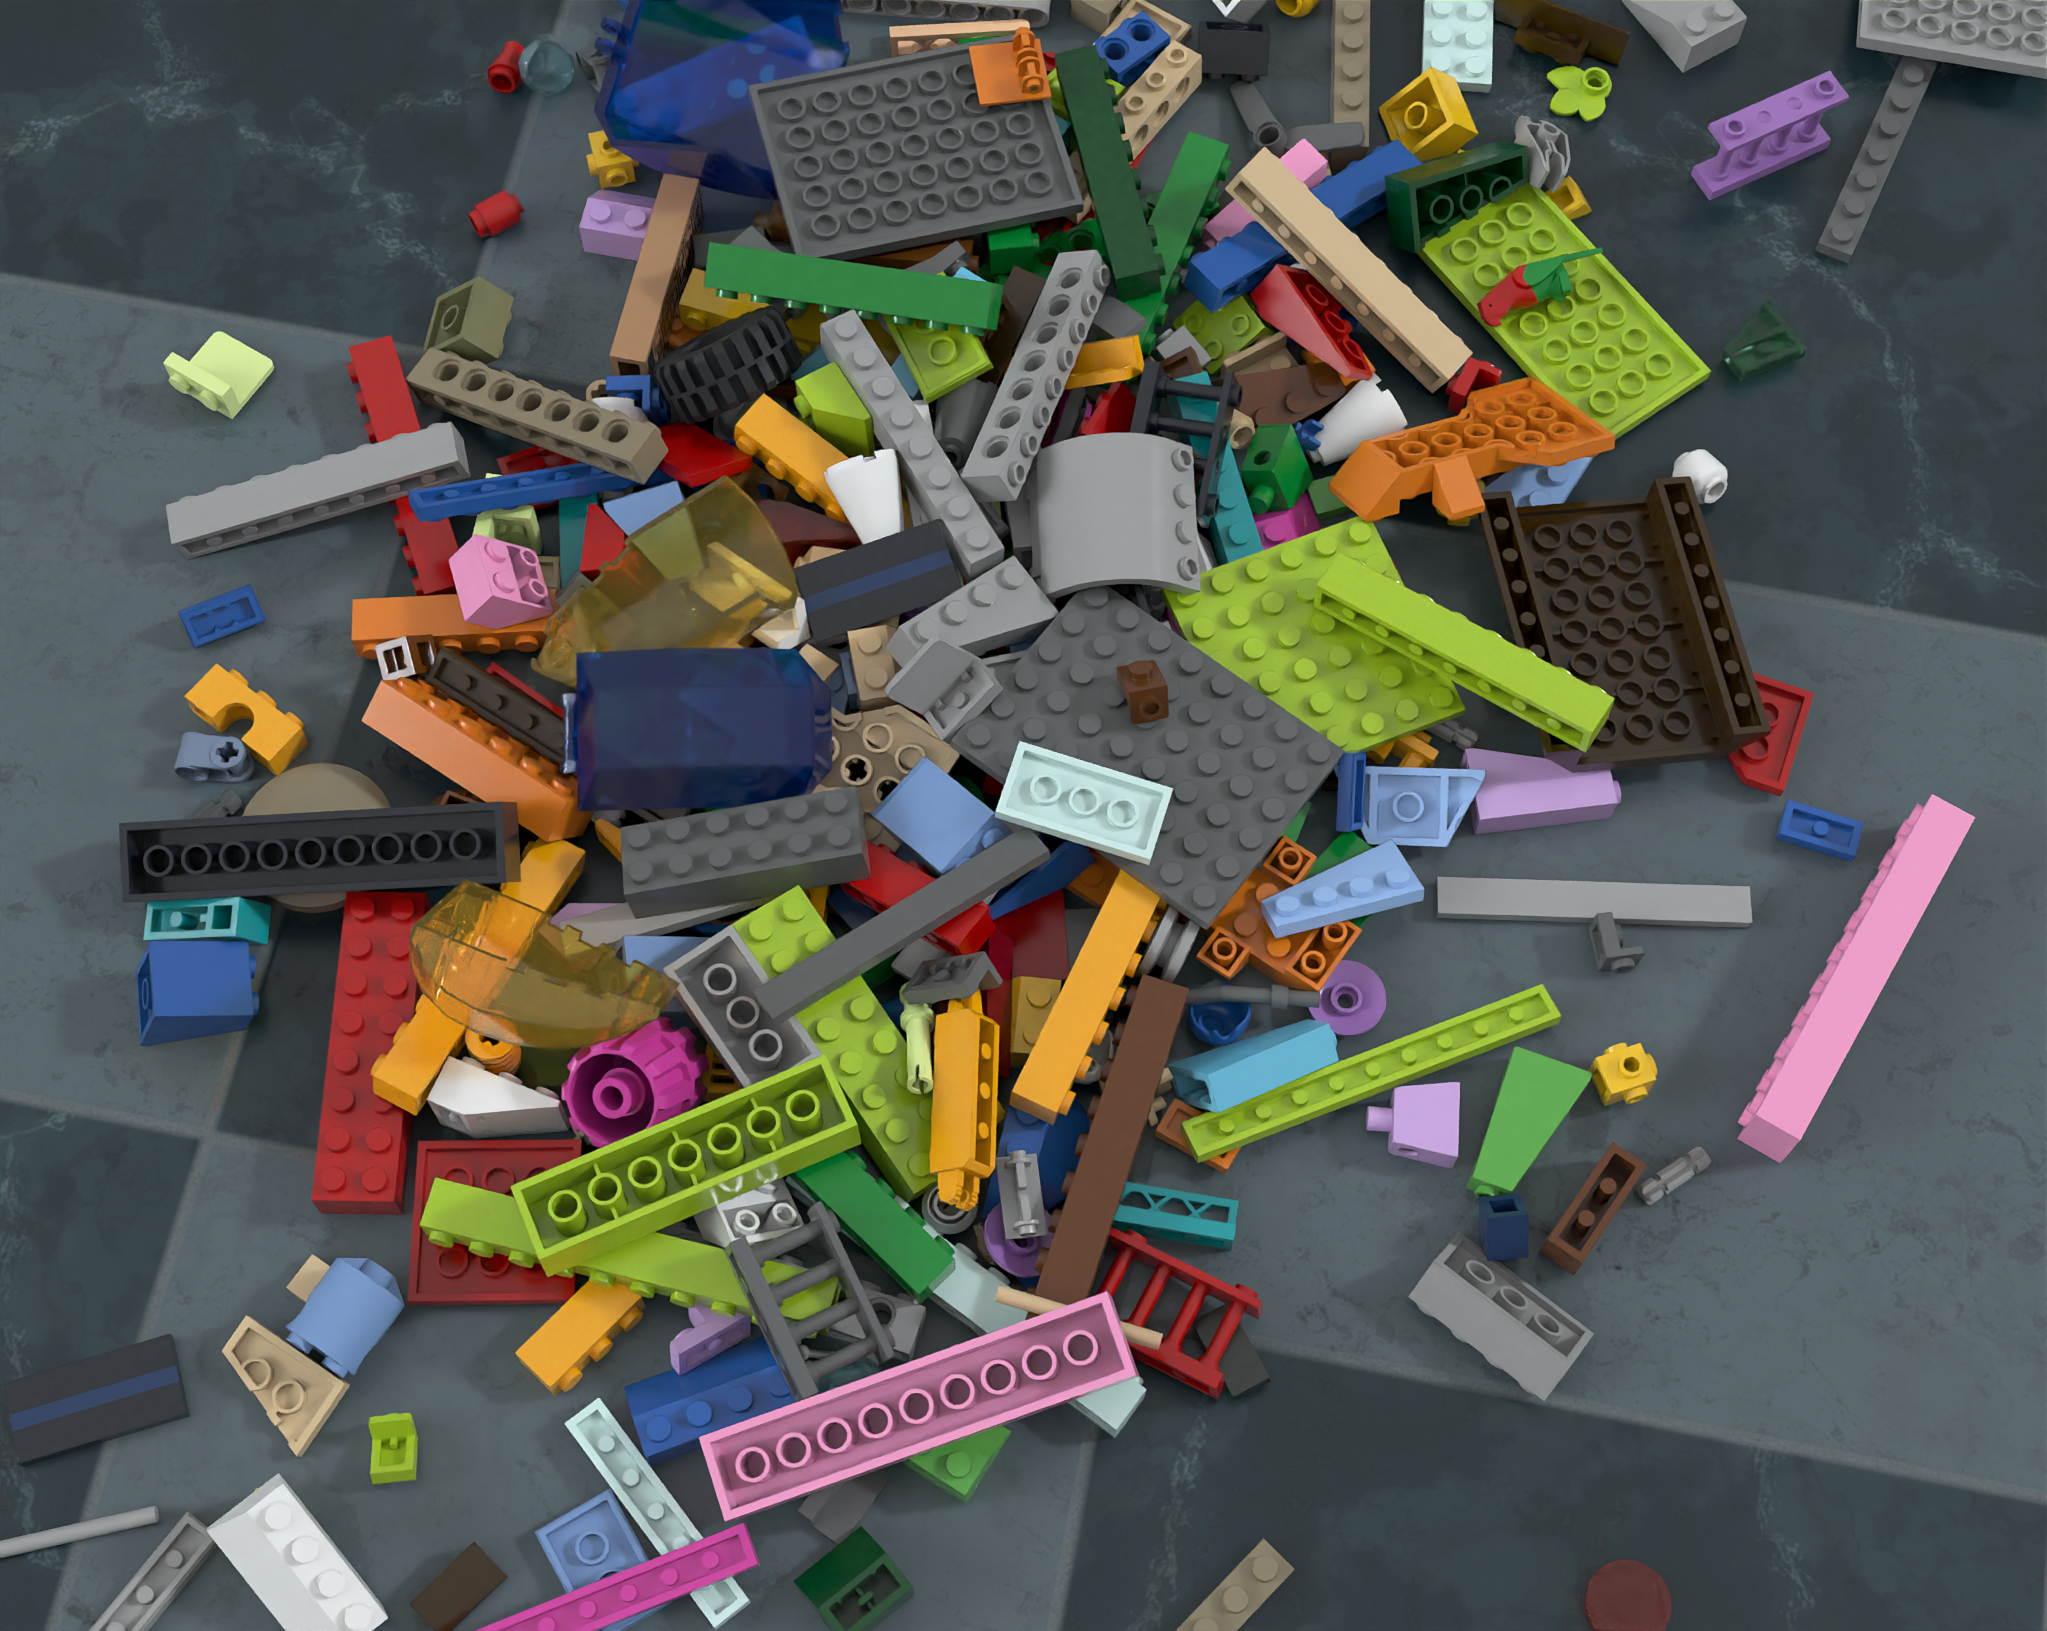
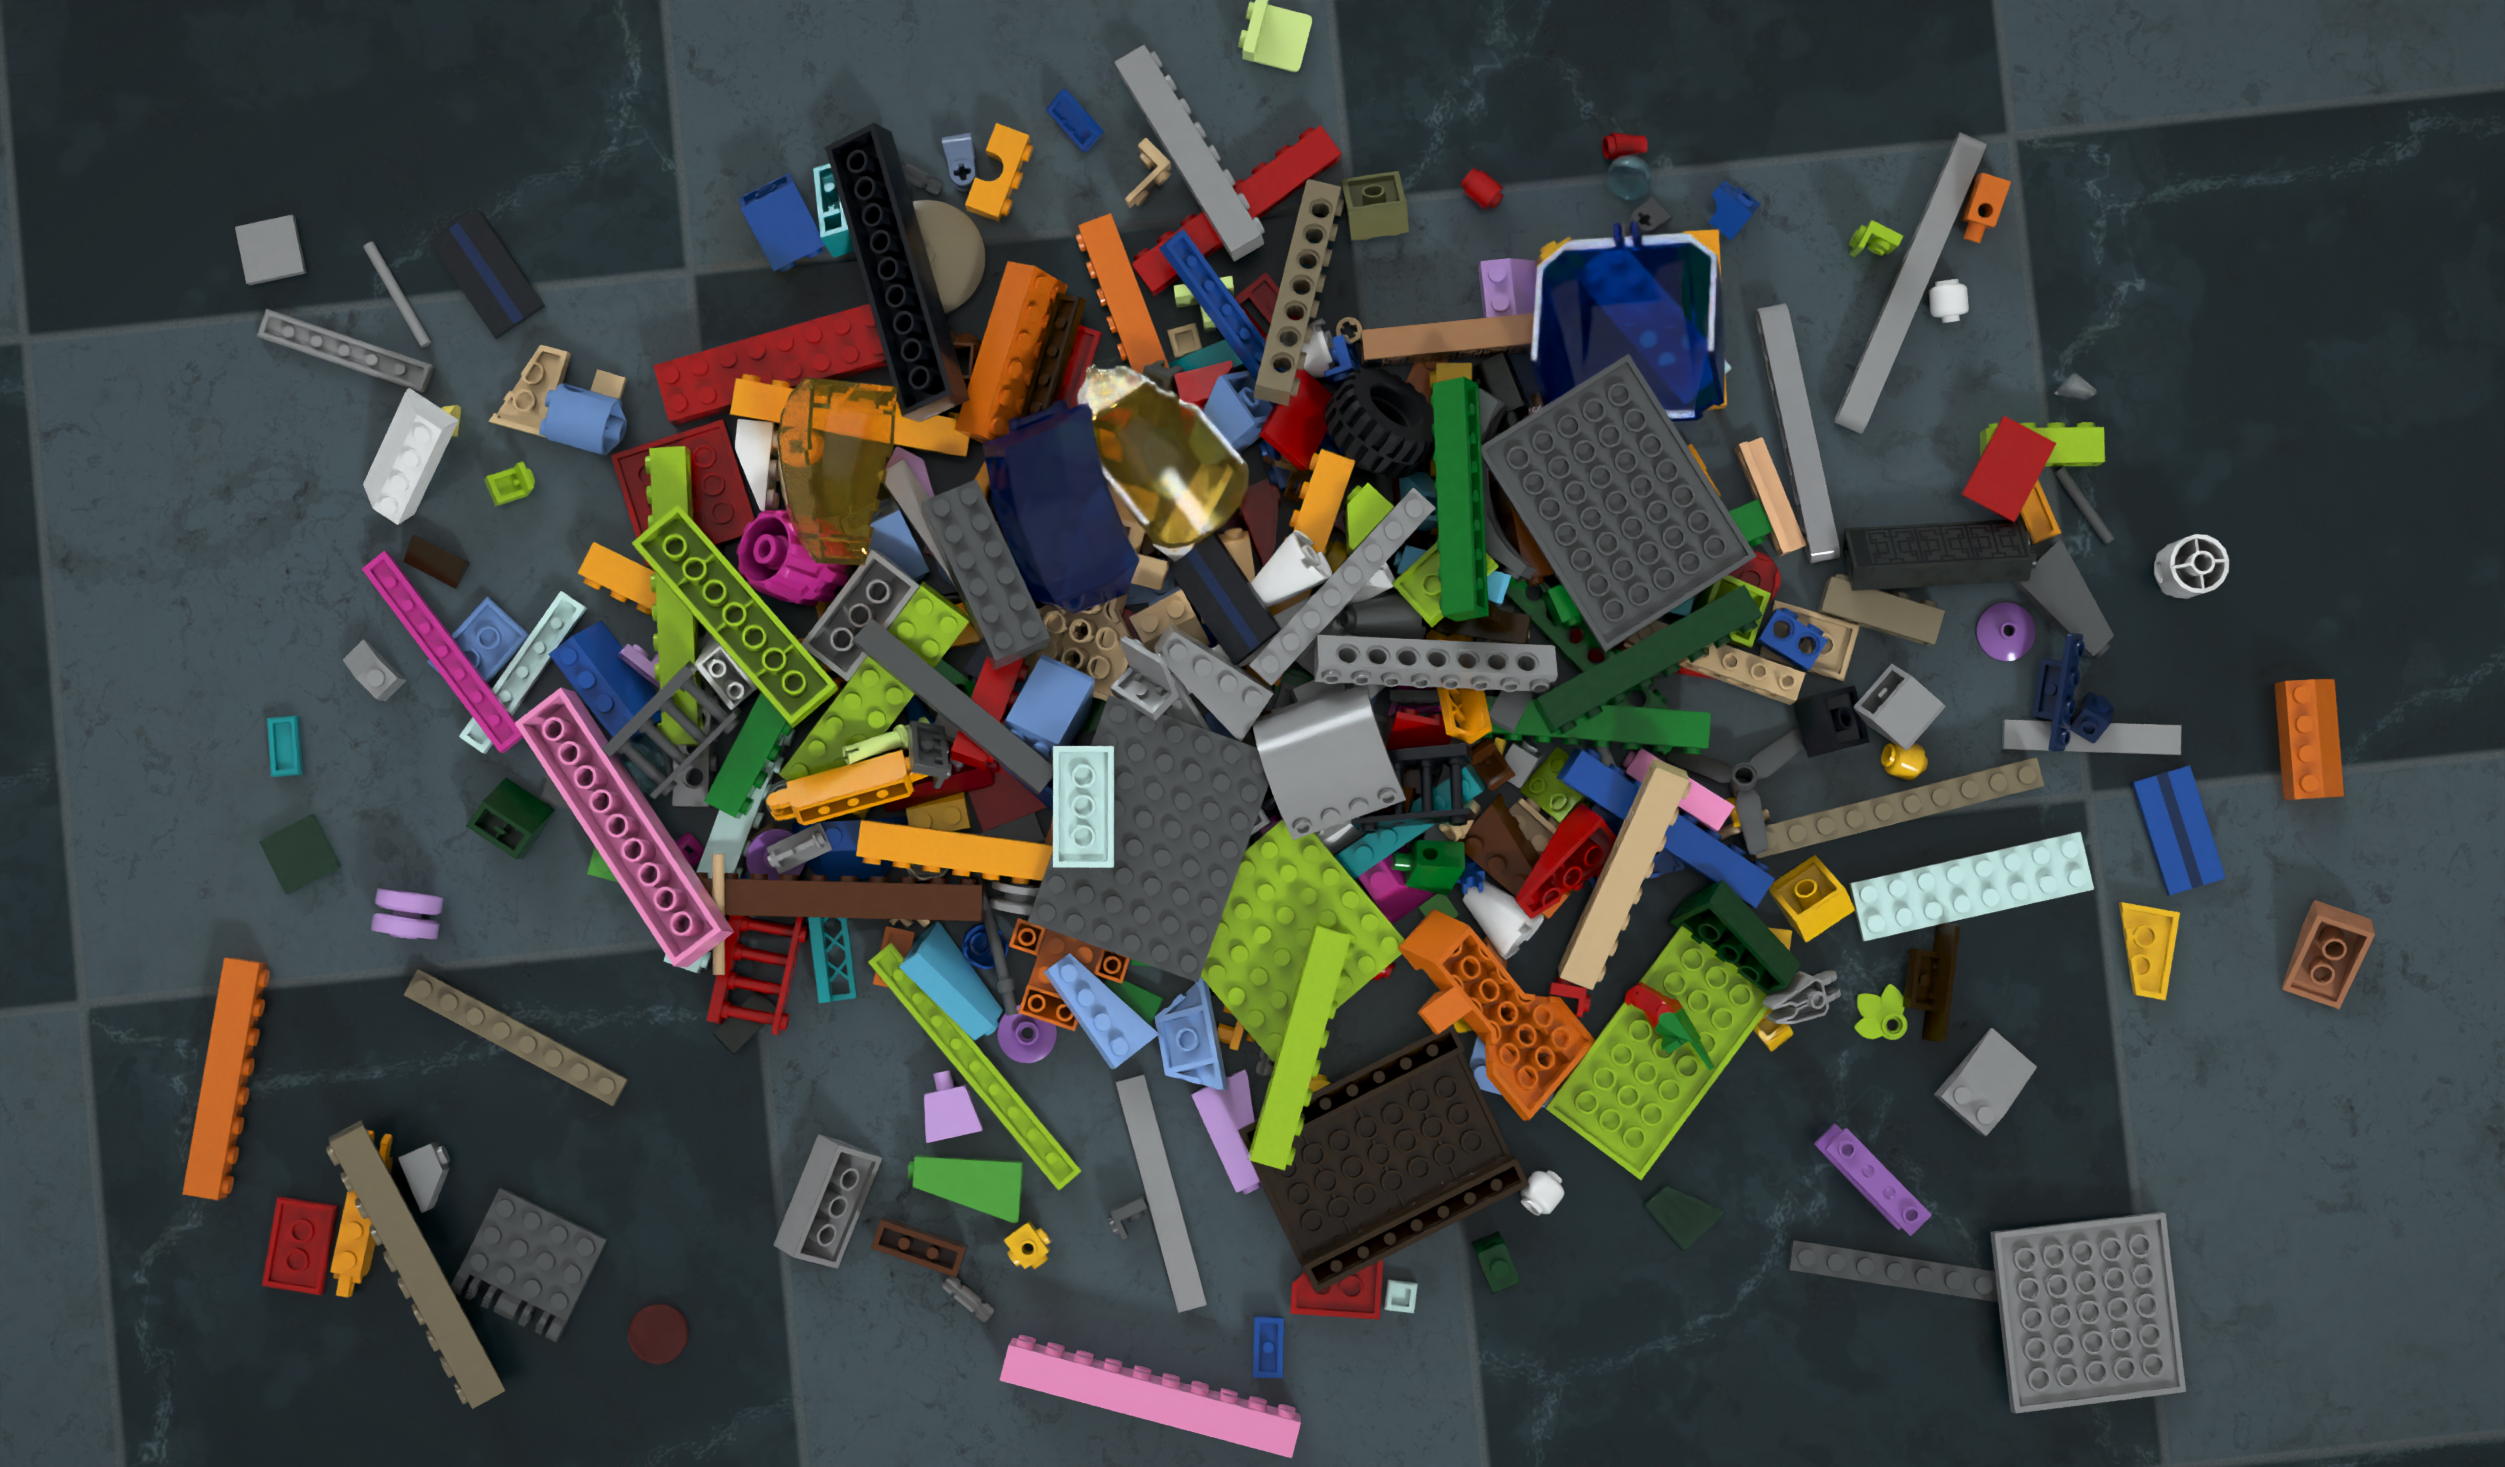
camera: 70 degrees right, 20 degrees up
reddish brown brick [375,634,437,680] -> none
bright pink slope [448,534,553,629] -> none
orange hinge [969,27,1051,107] -> none
reddish brown bracket [1116,660,1169,725] -> none
blue tile [1336,750,1366,832] -> none
dark blue brick [1479,1194,1529,1262] -> none
none -> tan bracket [1125,138,1171,208]
none -> light aqua tile [1384,1279,1418,1313]
none -> dark green torso [1471,1231,1521,1295]

